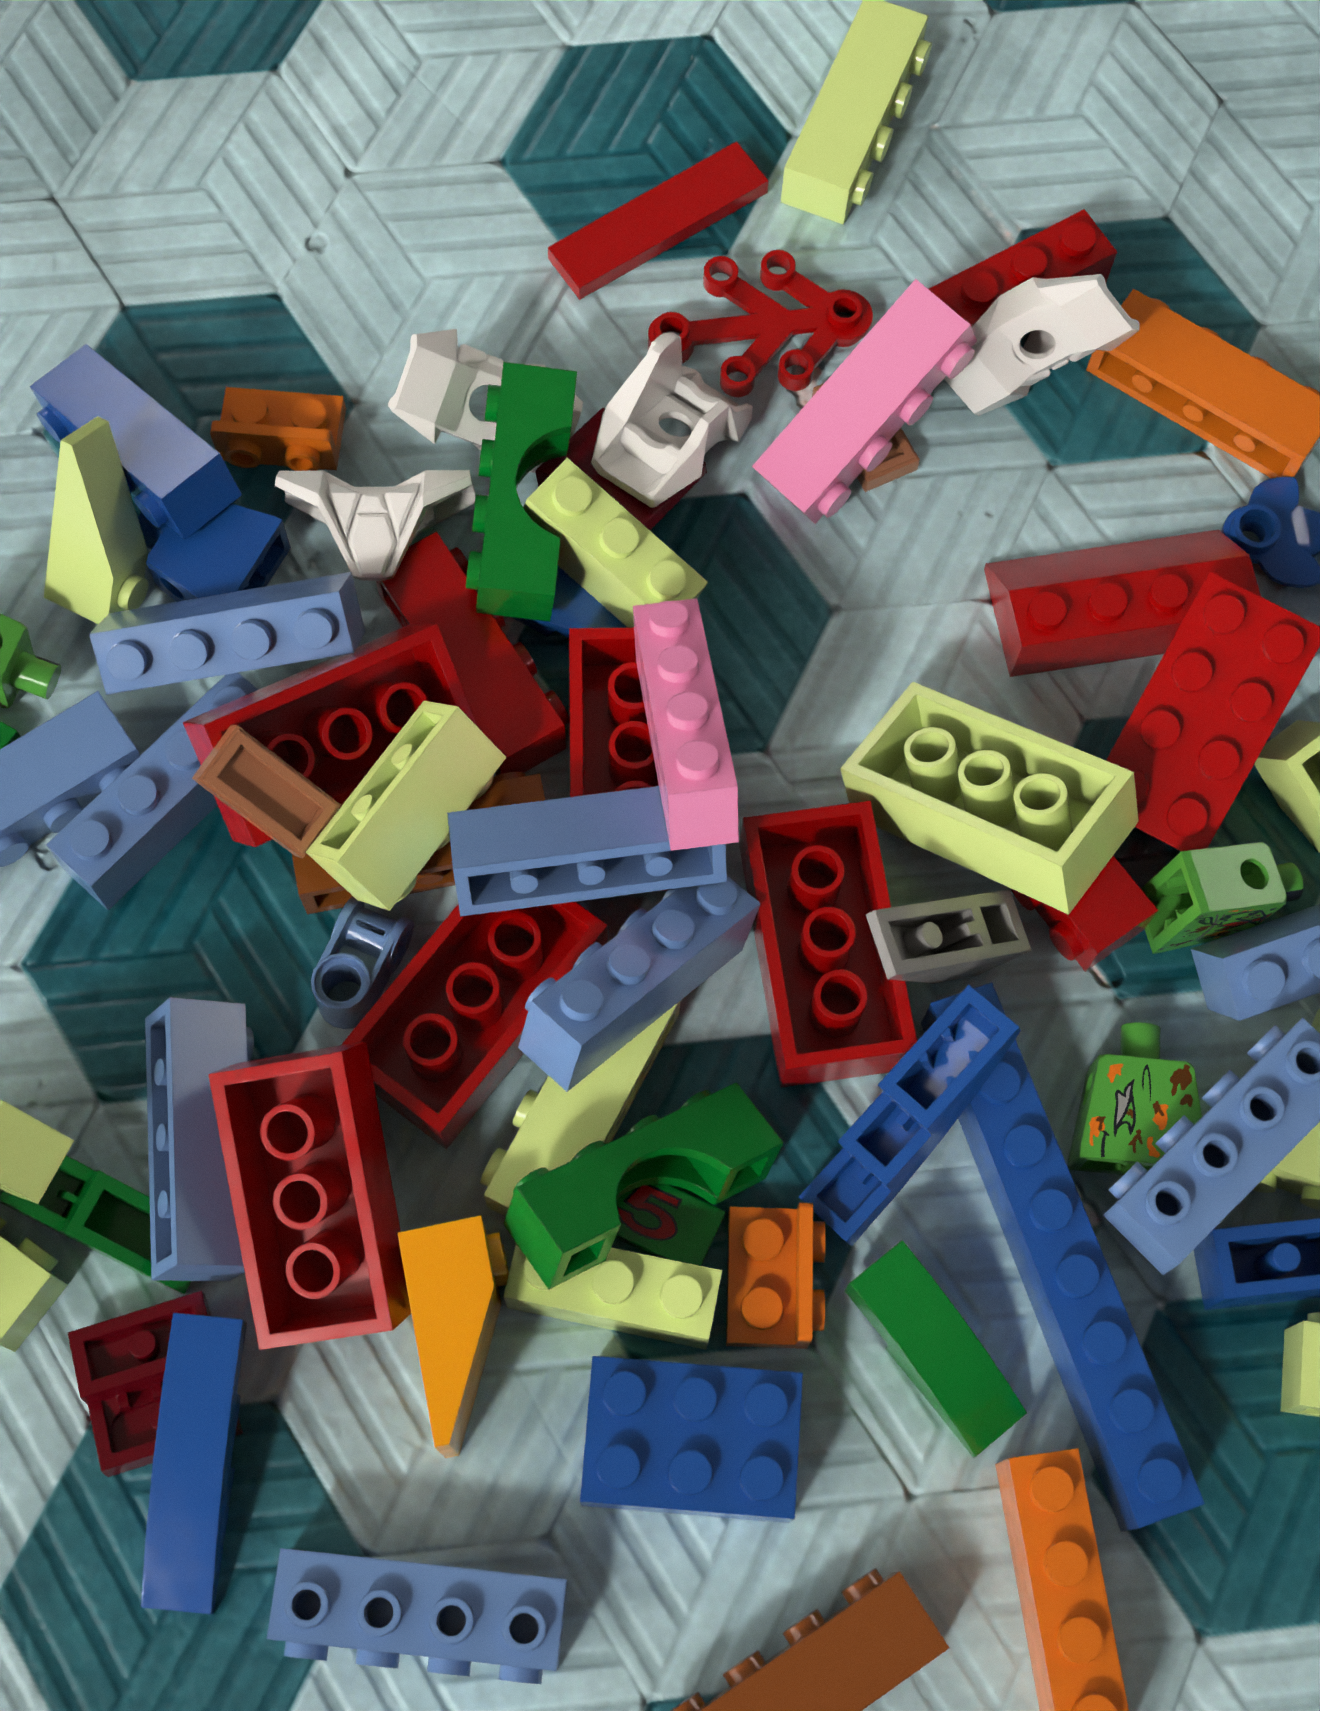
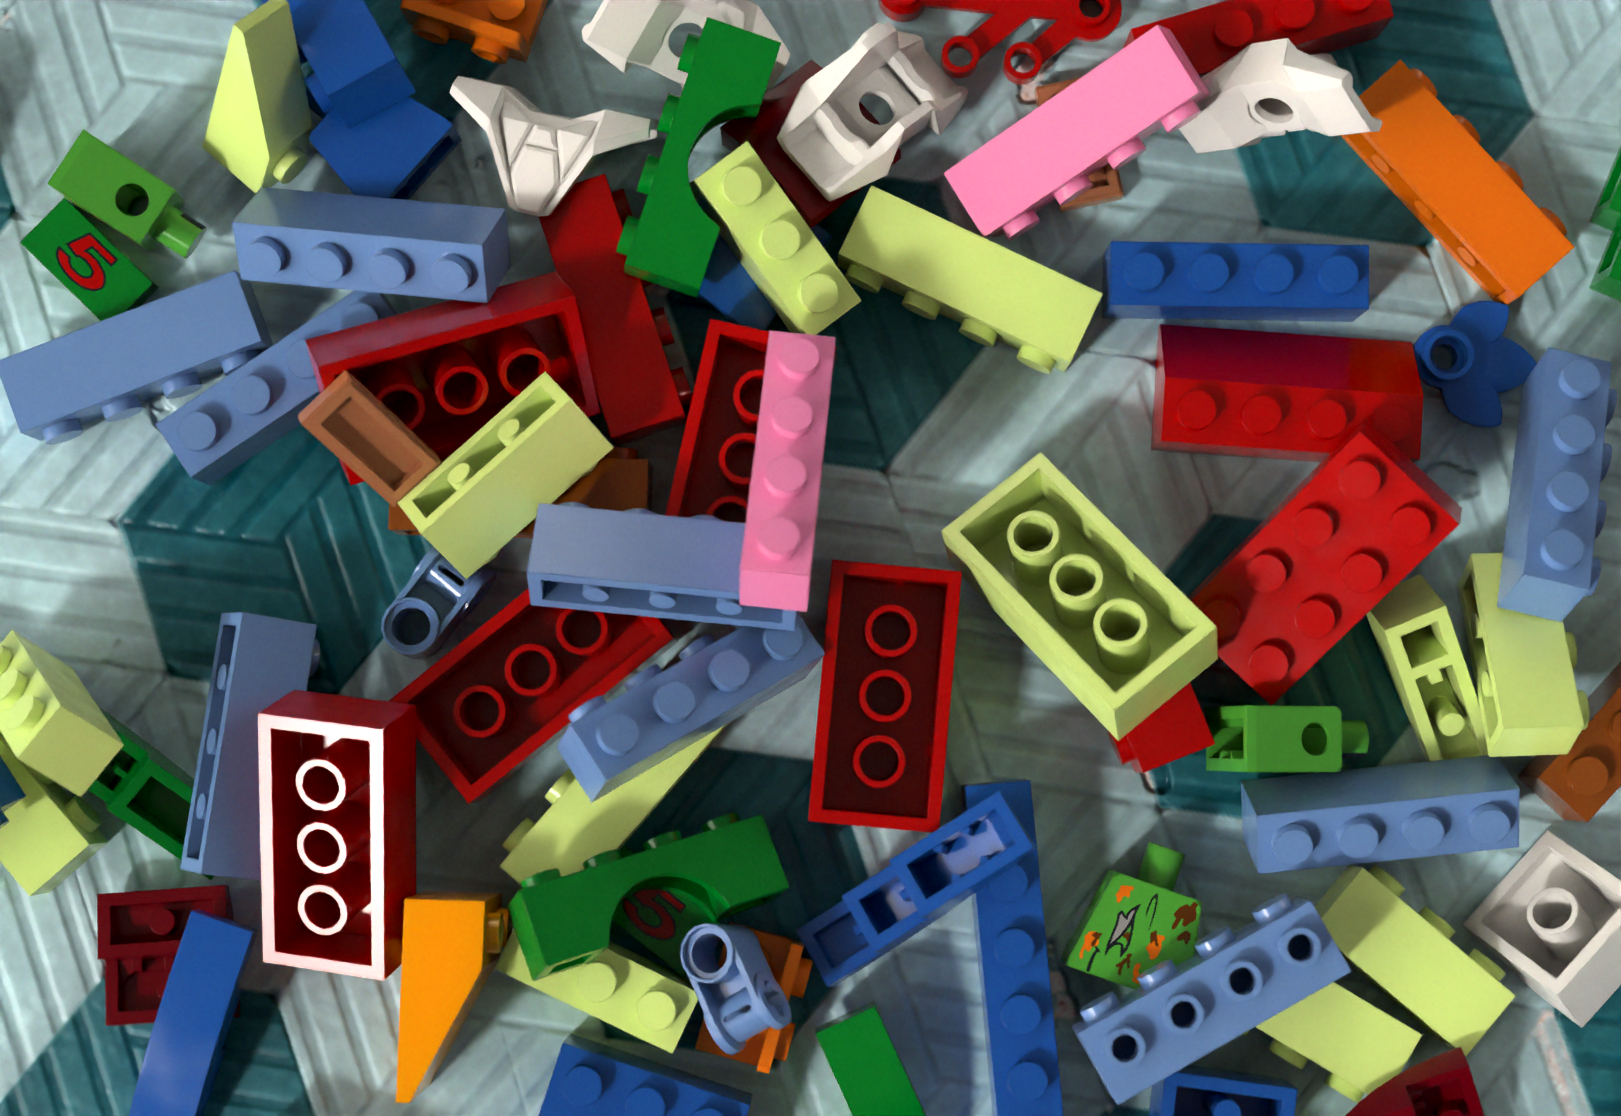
camera: 20 degrees right, 15 degrees up
light grey slope [866,889,1032,984] -> none
none -> medium blue piece [680,923,792,1055]
none -> yellowish green brick [838,185,1103,374]
none -> blue brick [1102,241,1369,322]

